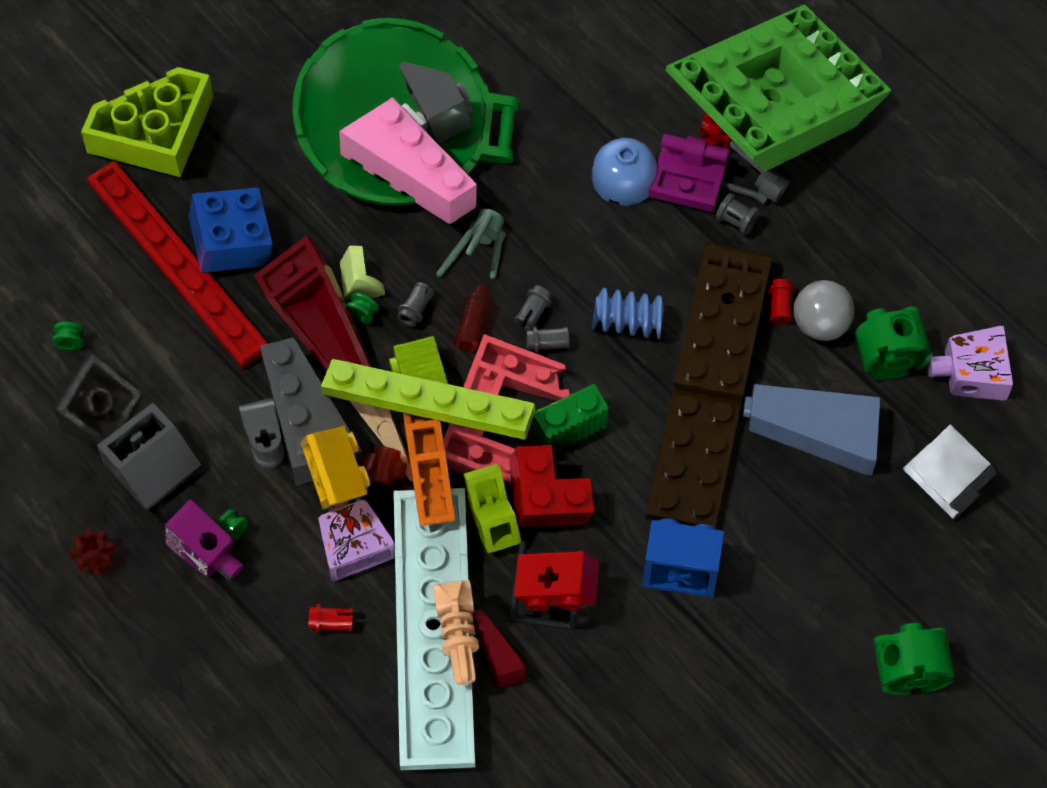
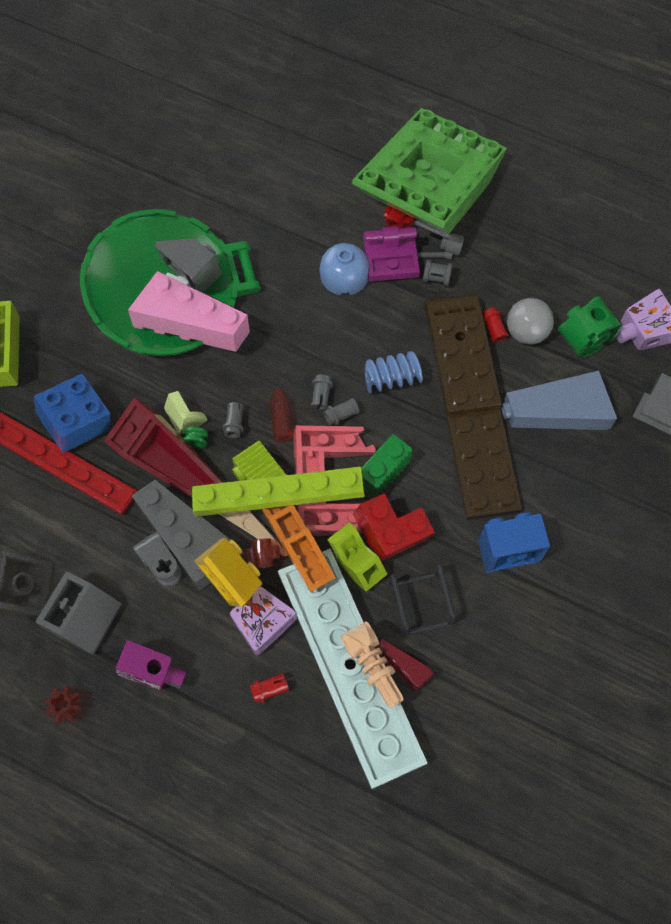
camera: 20 degrees left, 5 degrees up
green bush [216,509,248,543] -> none
sand green plant [436,209,506,279] -> none
red brick [514,551,600,611] -> none

